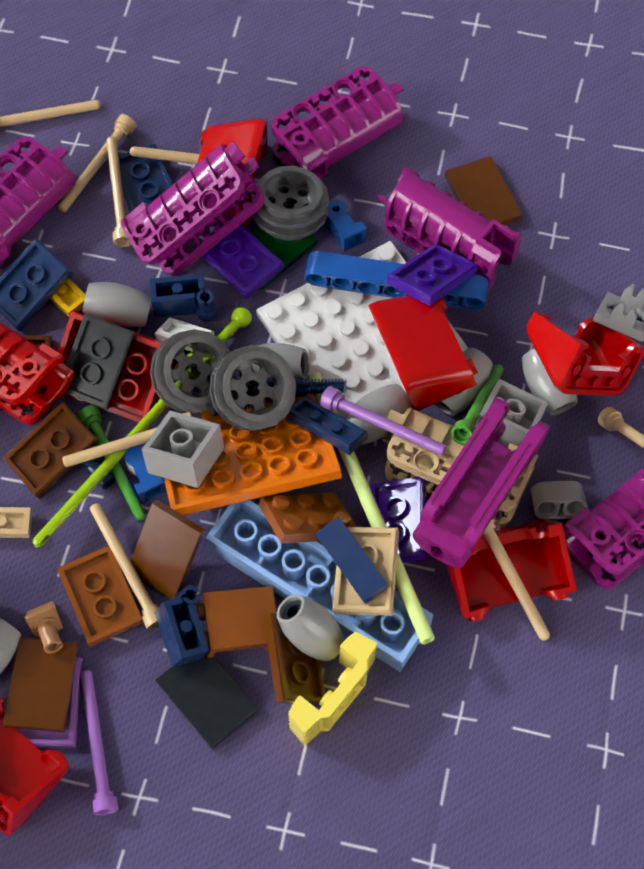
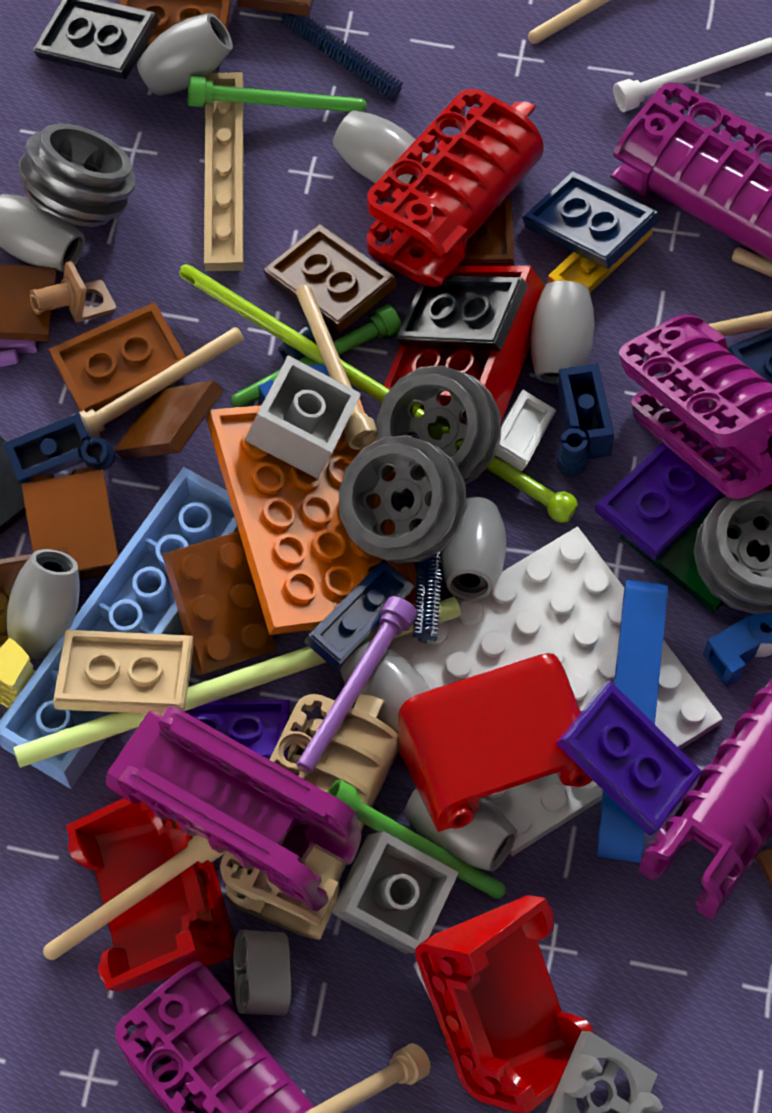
camera: 90 degrees right, 0 degrees up
dark blue tile [315,517,389,604] -> none

